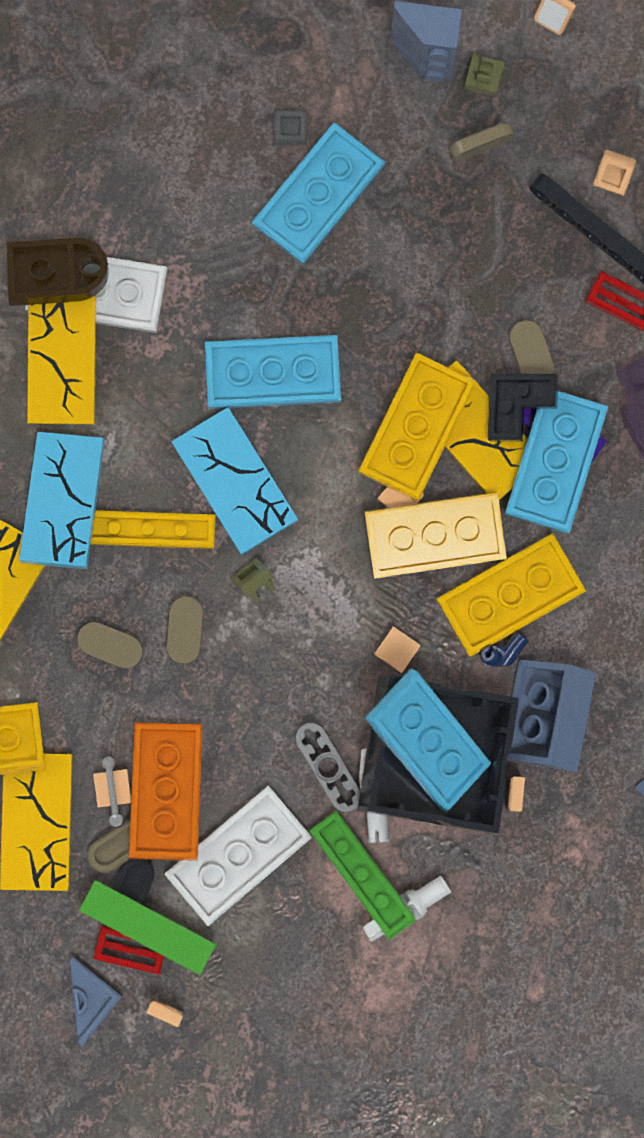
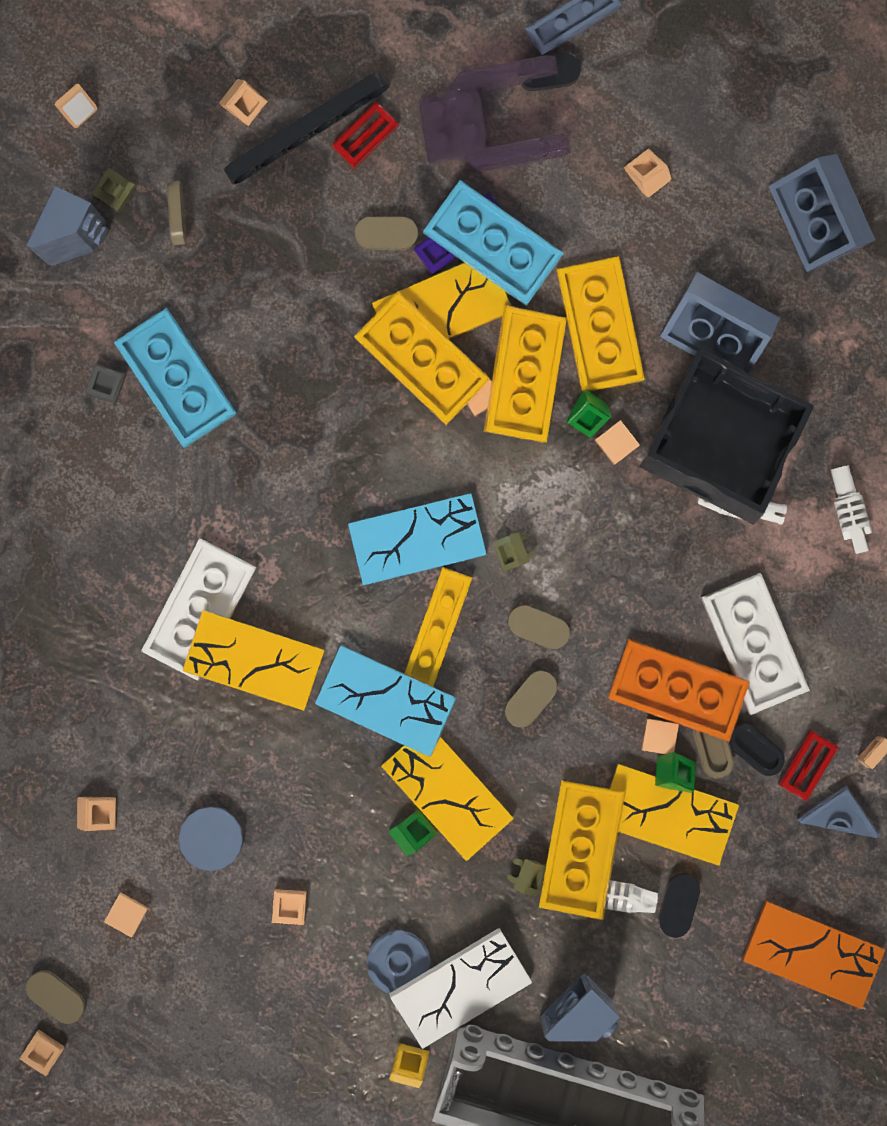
camera: 70 degrees left, 5 degrees up
dark brown tile [7,238,109,306] -> none
bright green tile [79,880,217,975] -> none
light grey hinge [102,756,123,827] -> none
medium azure tile [205,335,341,409] -> none
light grey beam [296,723,360,812] -> none
bright green tile [309,811,417,941] -> none
medium azure tile [365,669,492,812] -> none
dark blue arm [480,631,529,668] -> none
black tile [488,374,559,442] -> none
light nougat tile [506,776,525,812] -> none
none -> green slope [567,389,612,438]
none -> green slope [655,752,696,793]

